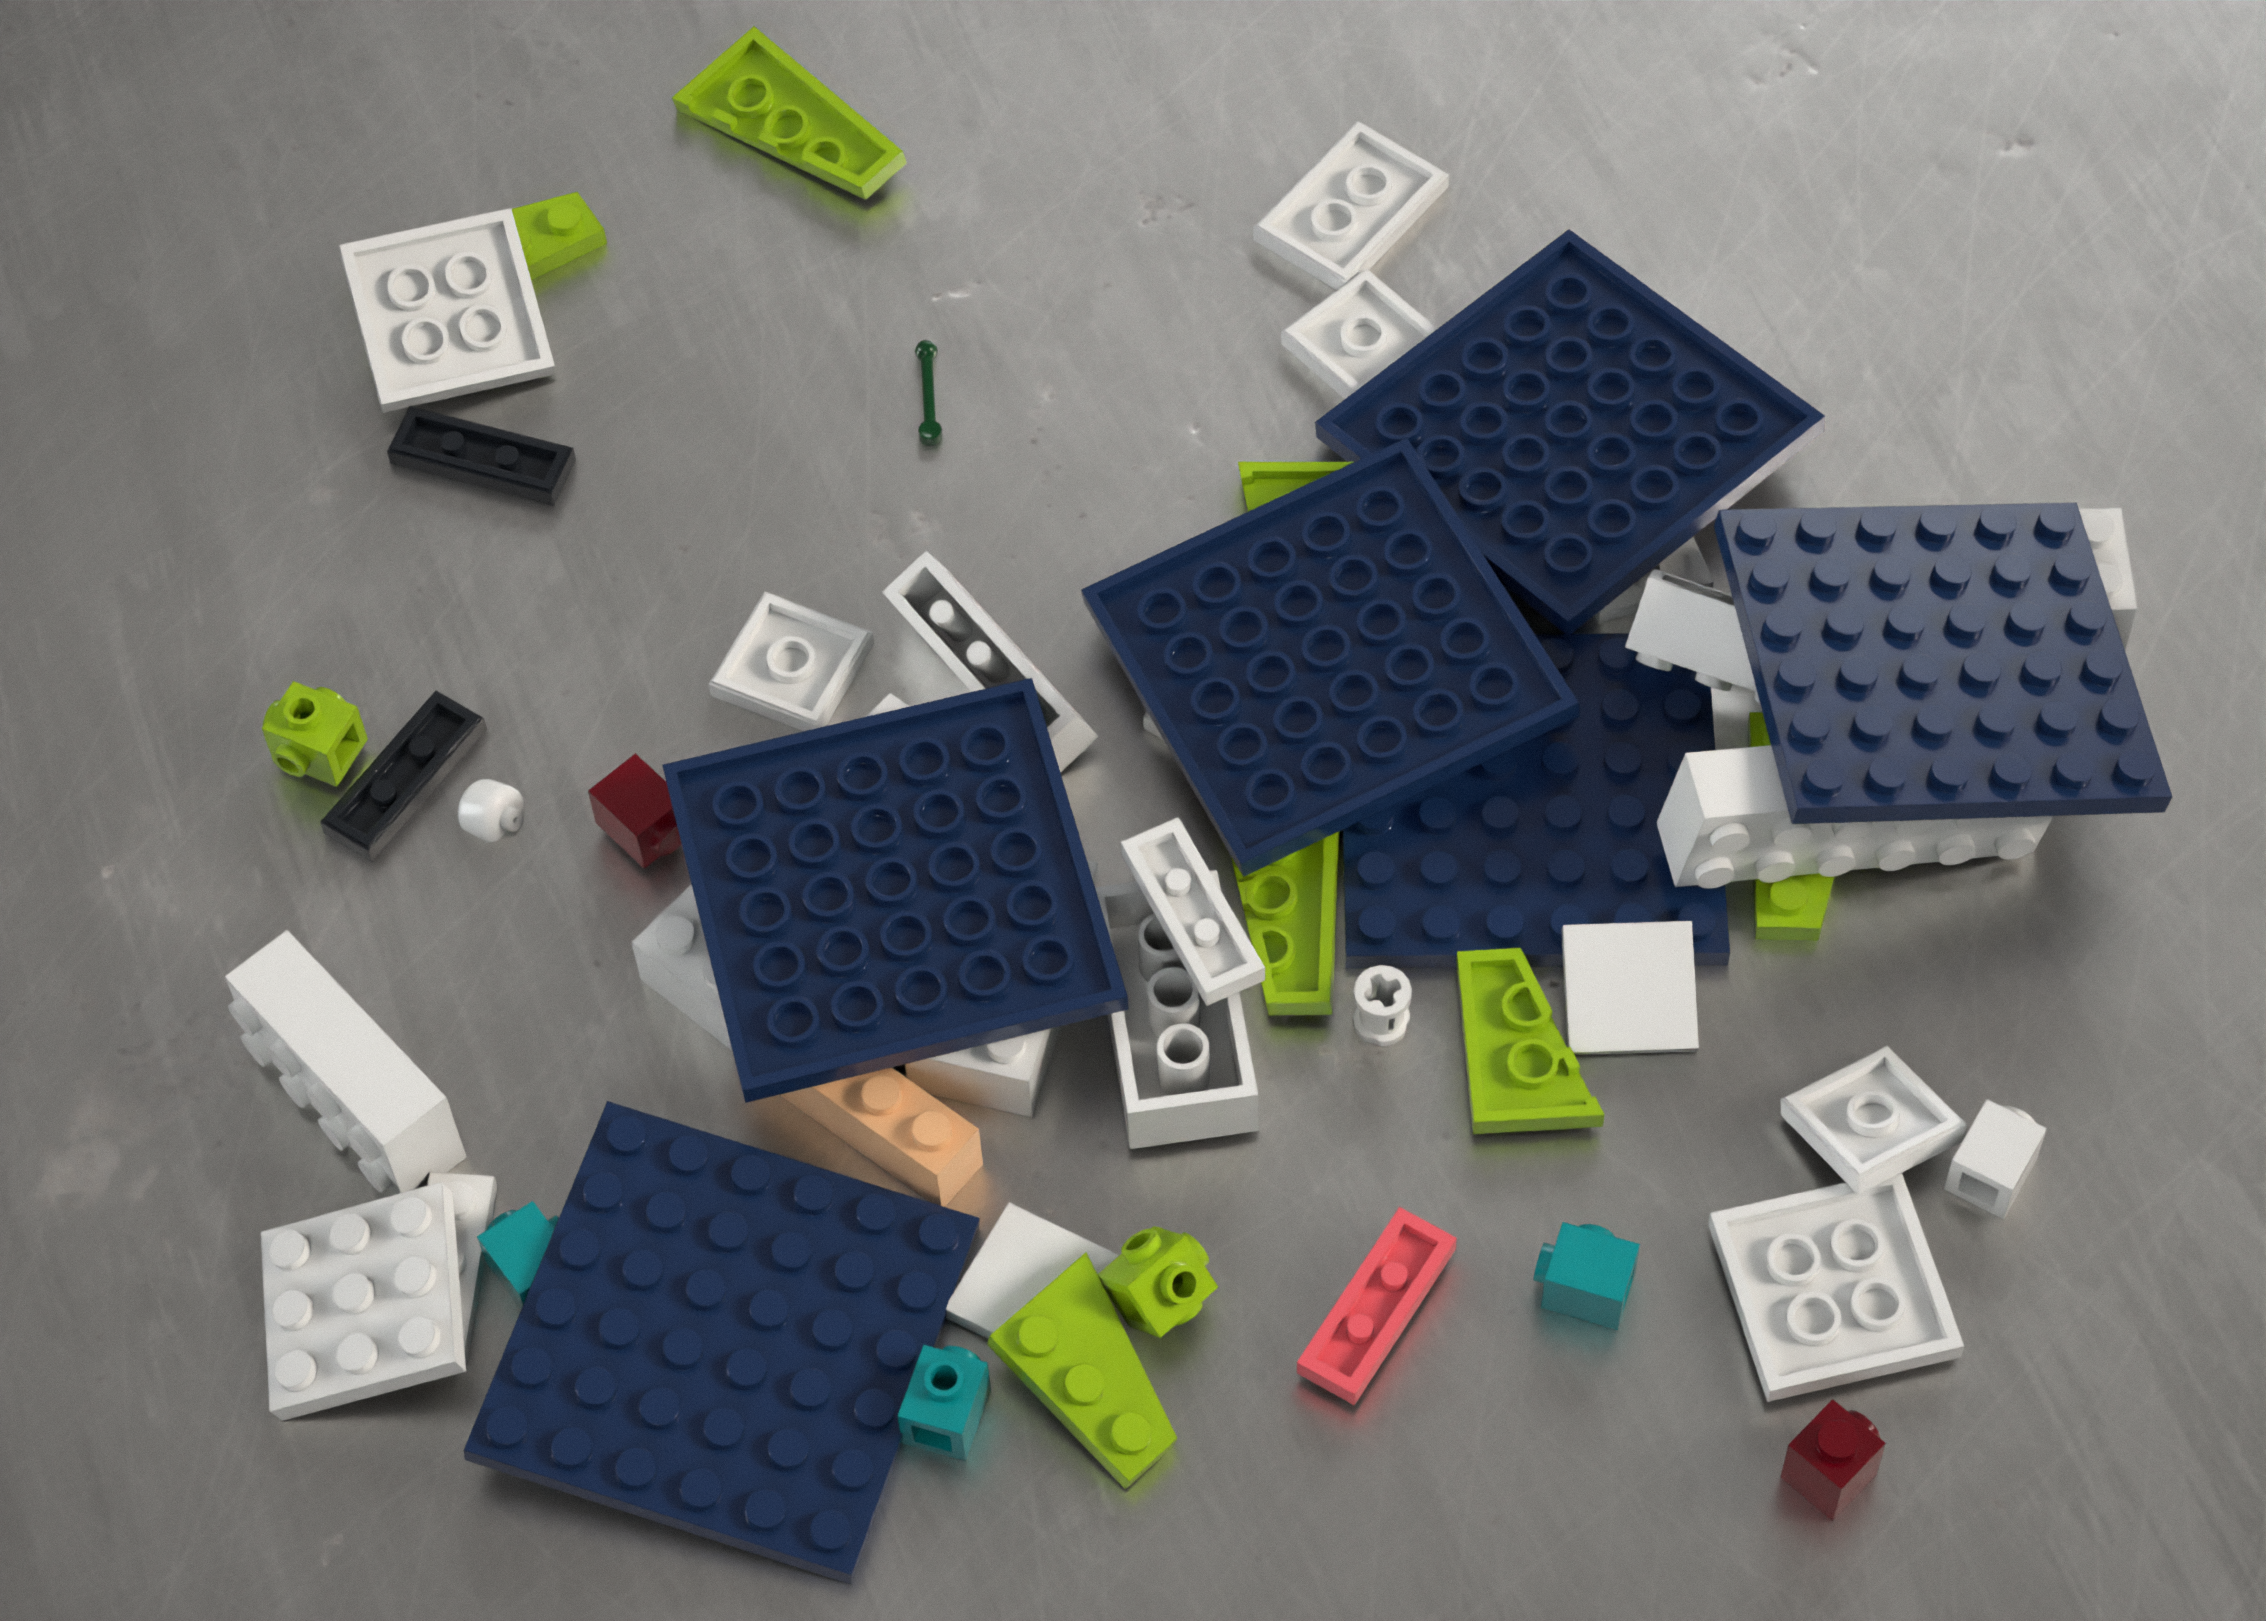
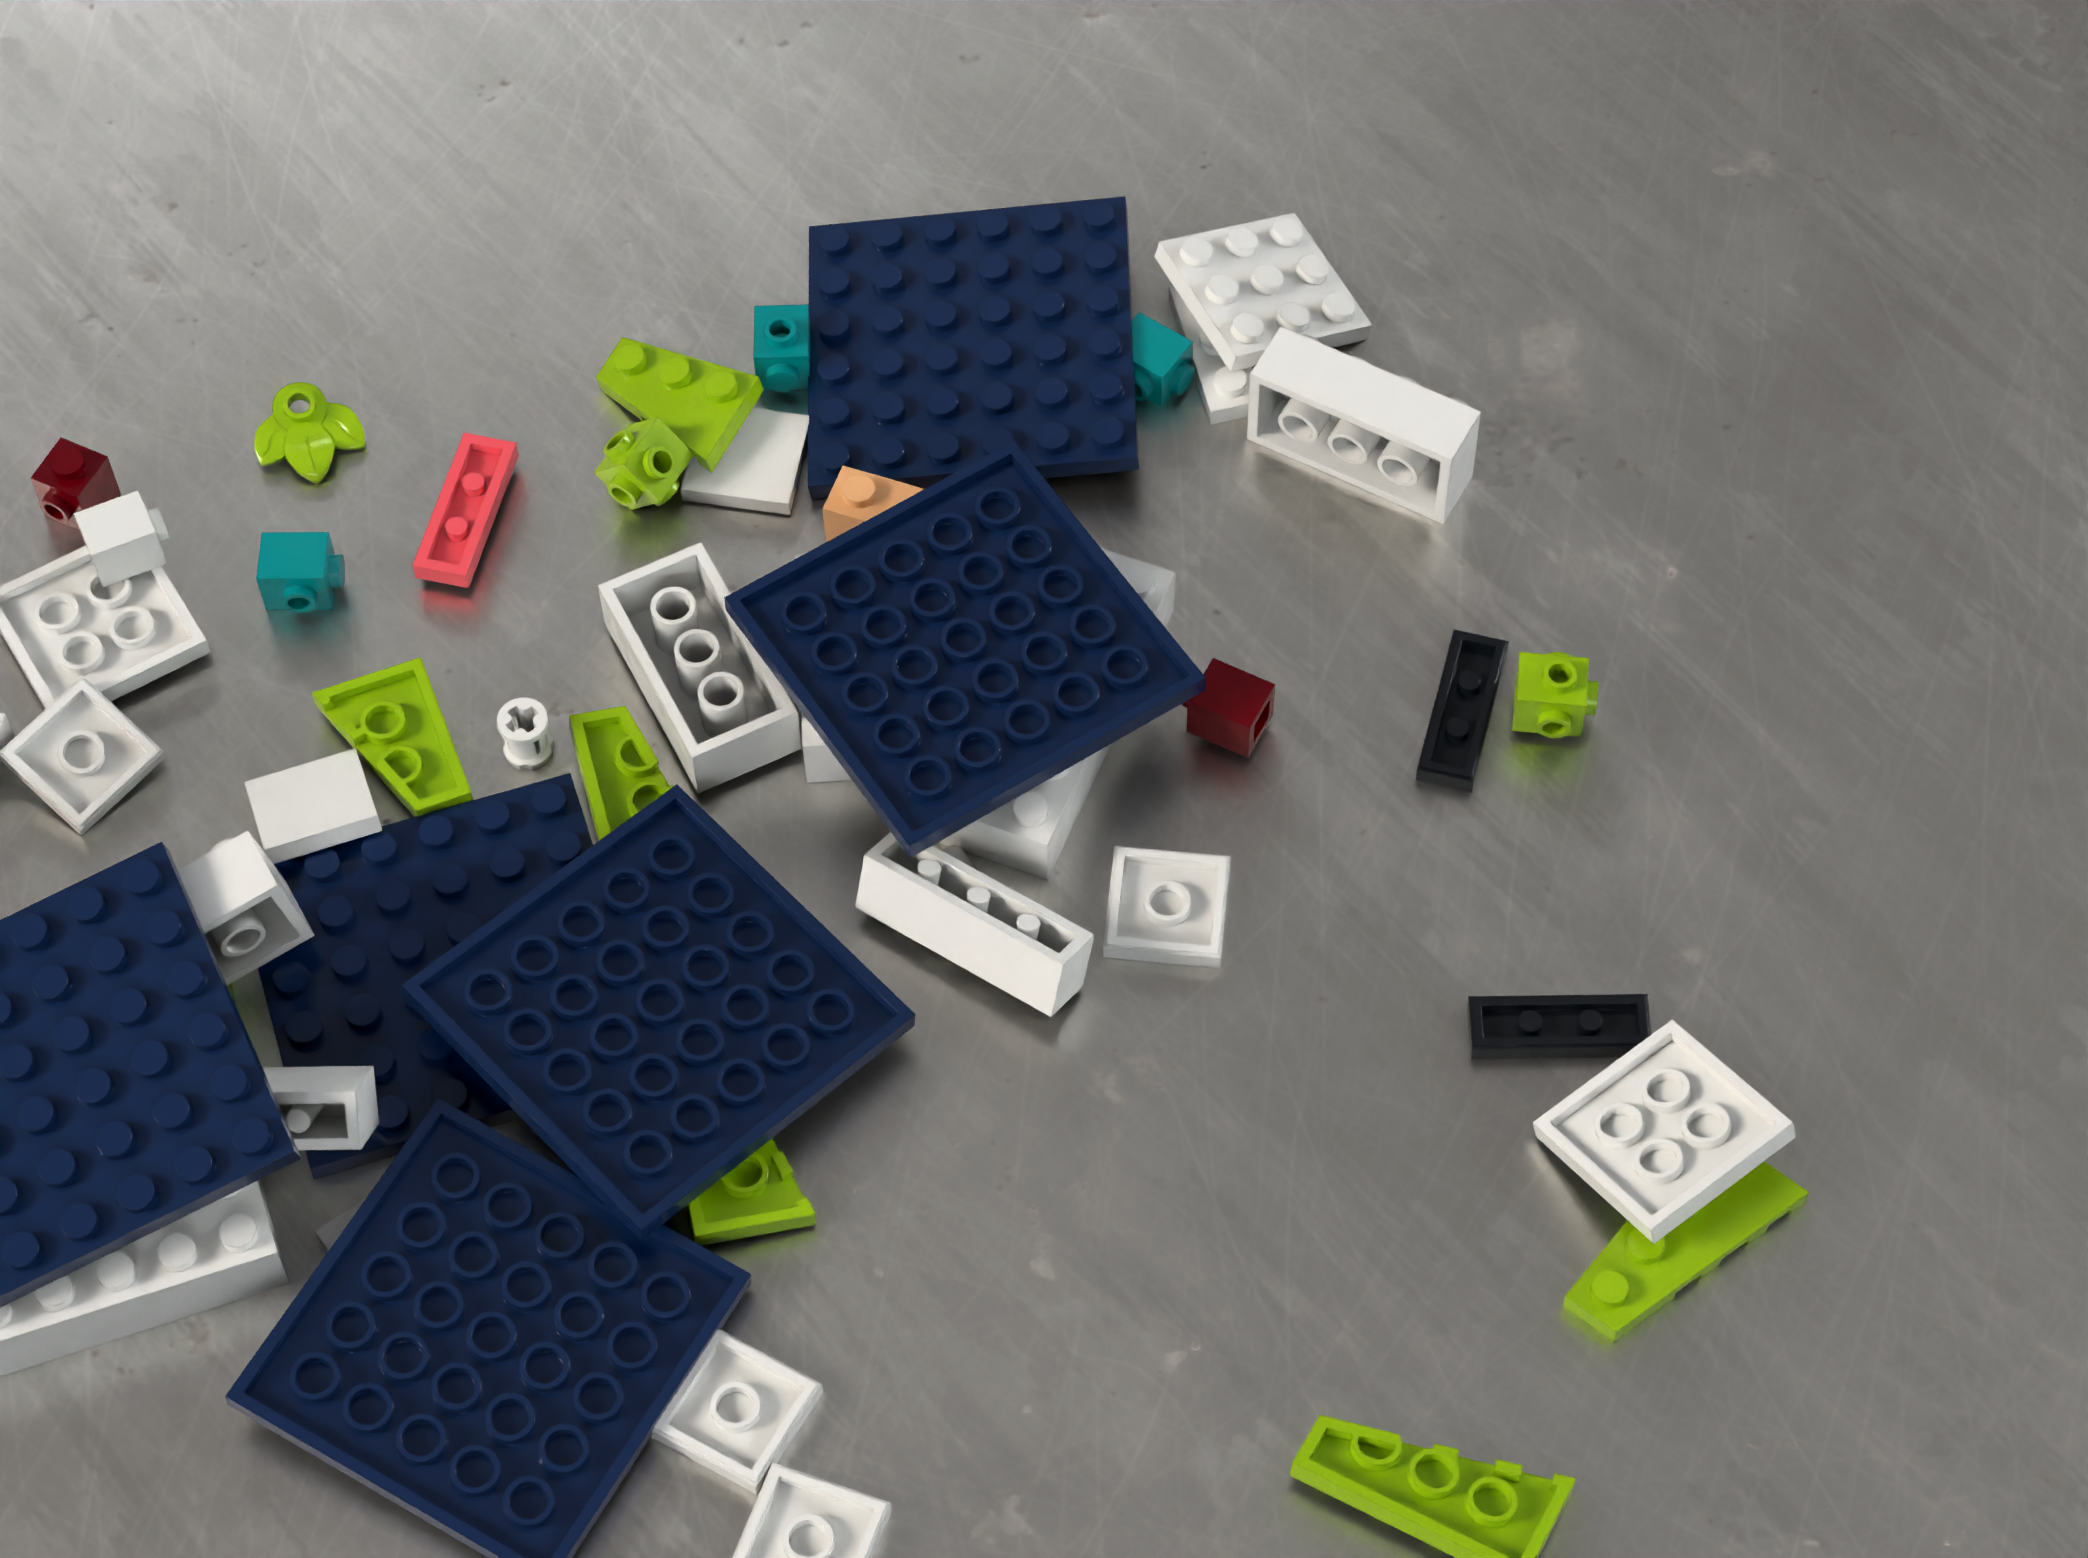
camera: 160 degrees right, 0 degrees up
white piece [457,779,525,842] -> none
dark green hinge [915,339,943,446] -> none
white plate [1121,817,1265,1006] -> none
none -> white brick [74,490,170,587]
none -> lime plate [254,382,365,484]

